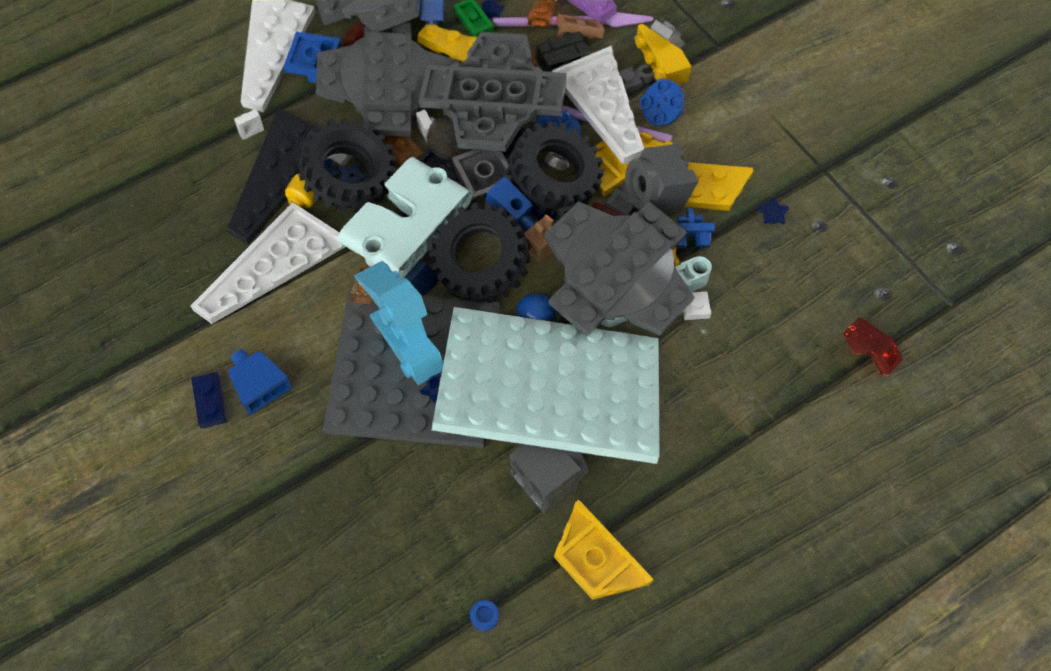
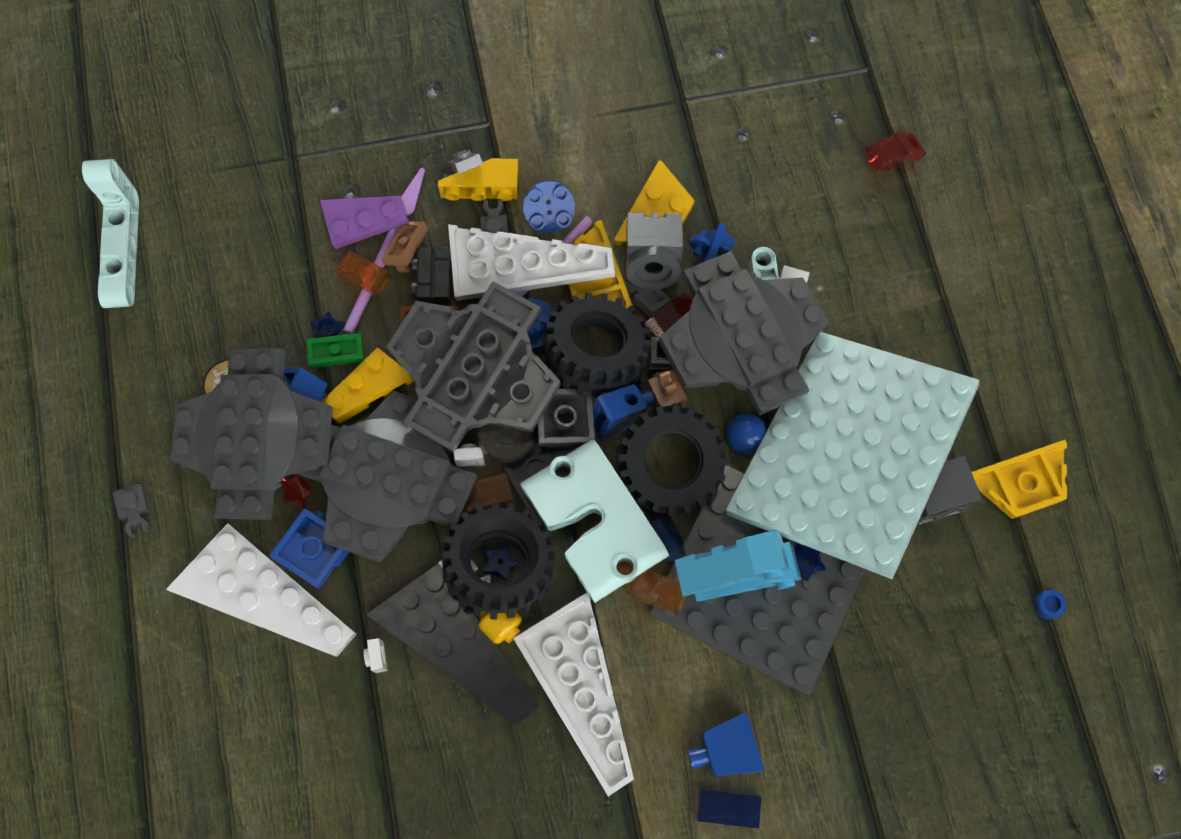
camera: 70 degrees left, 10 degrees up
clear smoke tile [545,152,570,171] -> none
clear blue plate [758,197,789,224] -> none

